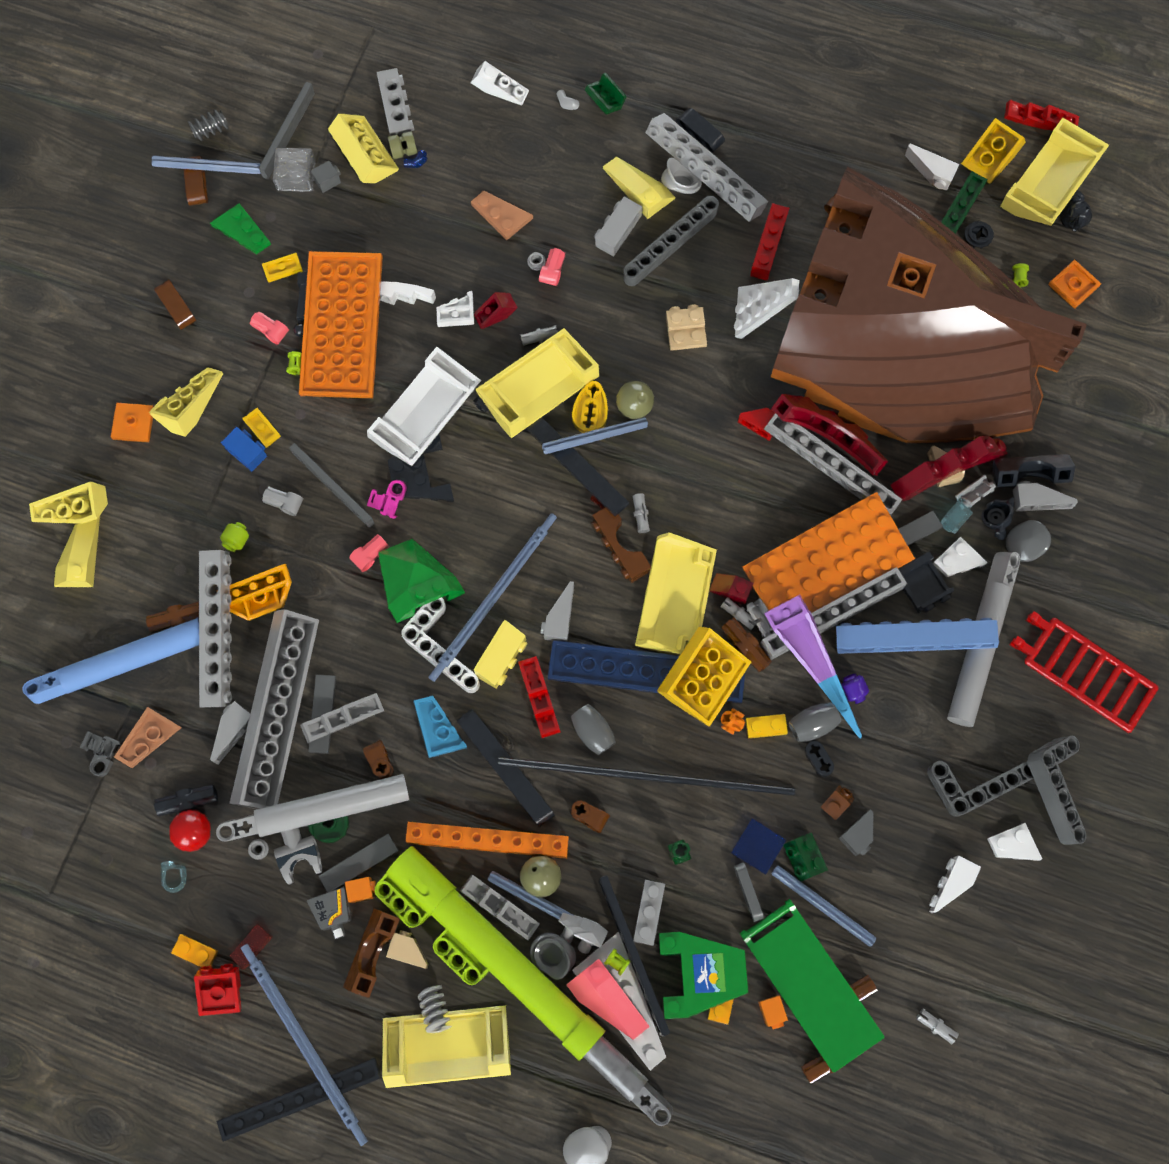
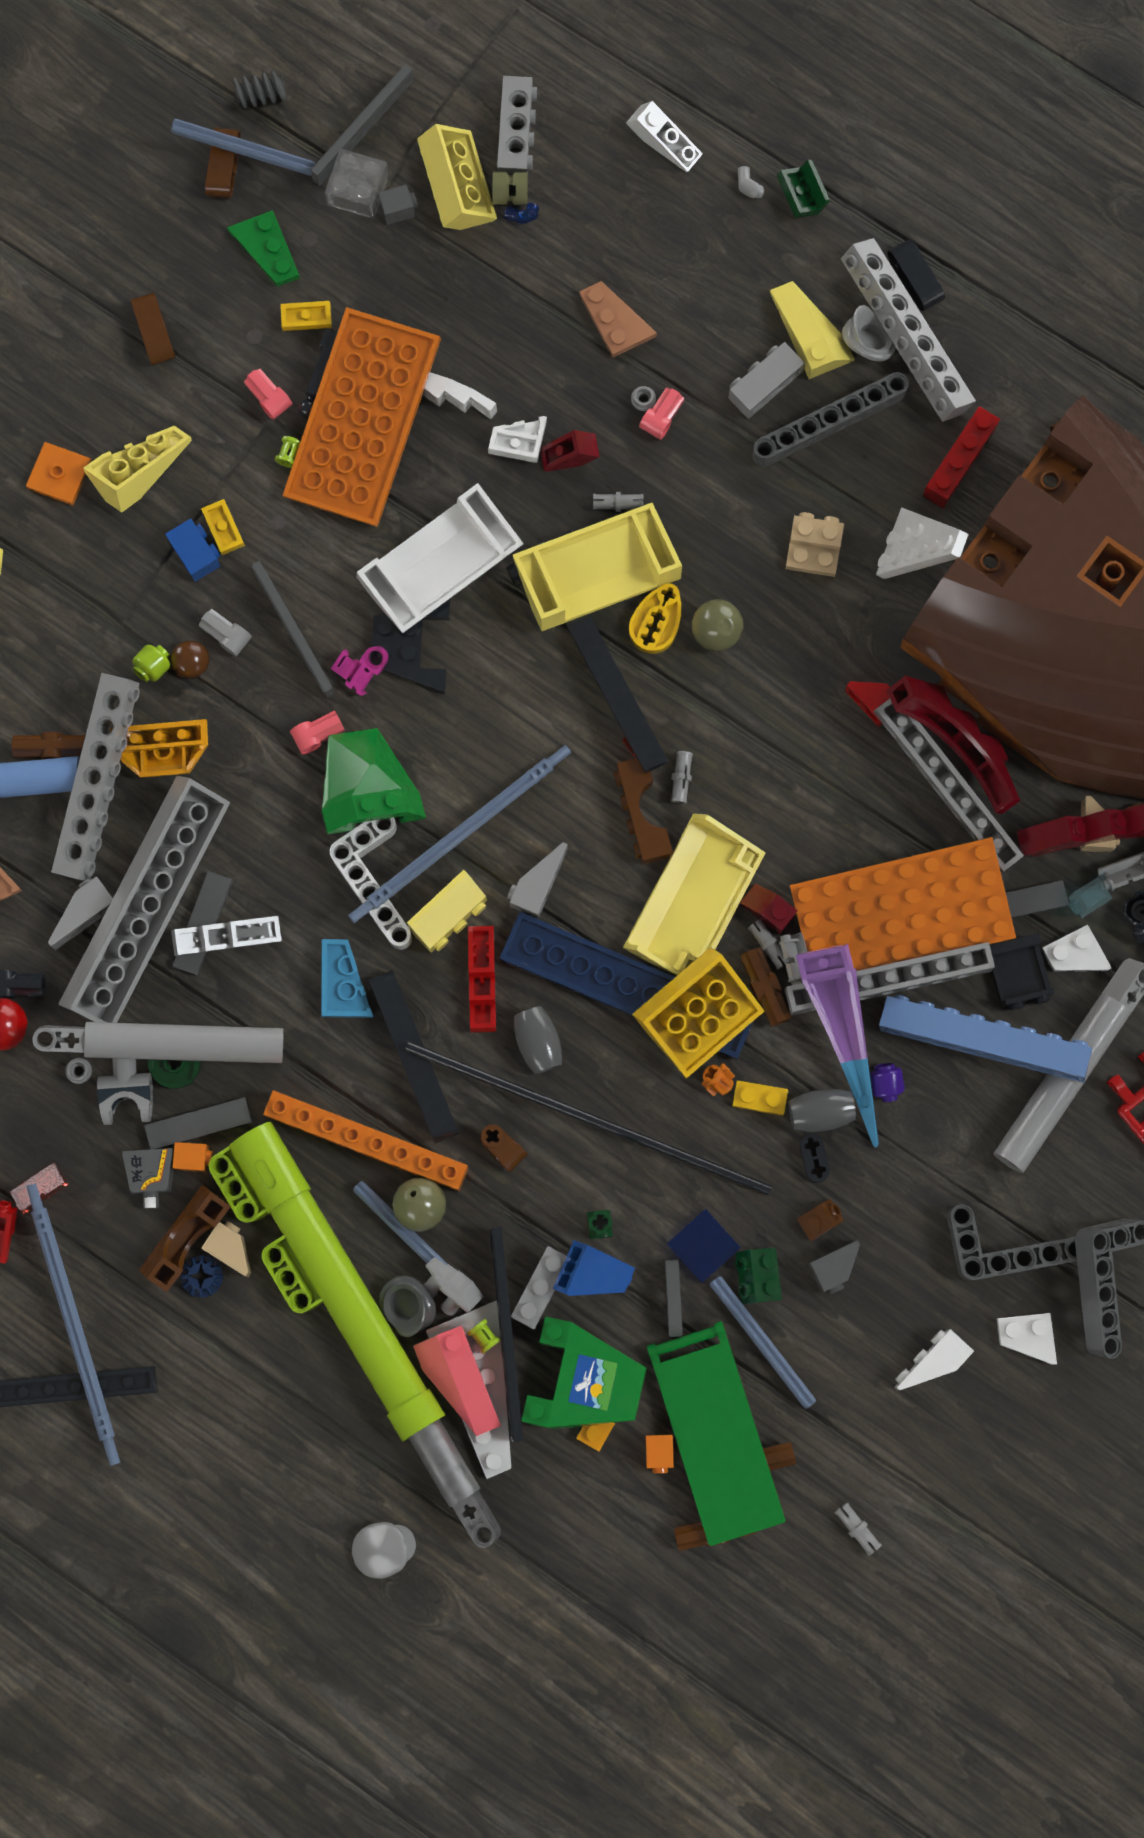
camera: 15 degrees right, 5 degrees up
reddish brown piece [363,740,394,779] -> none
light yellow slope [382,1005,511,1088] -> none
light grey piece [417,985,452,1033] -> none
light grey slope [460,874,540,940] -> none
sand blue axle [542,417,648,454] -> none
none -> reddish brown hair [169,640,210,679]
none -> dark blue gear [180,1255,223,1298]
none -> blue slope [553,1240,635,1296]

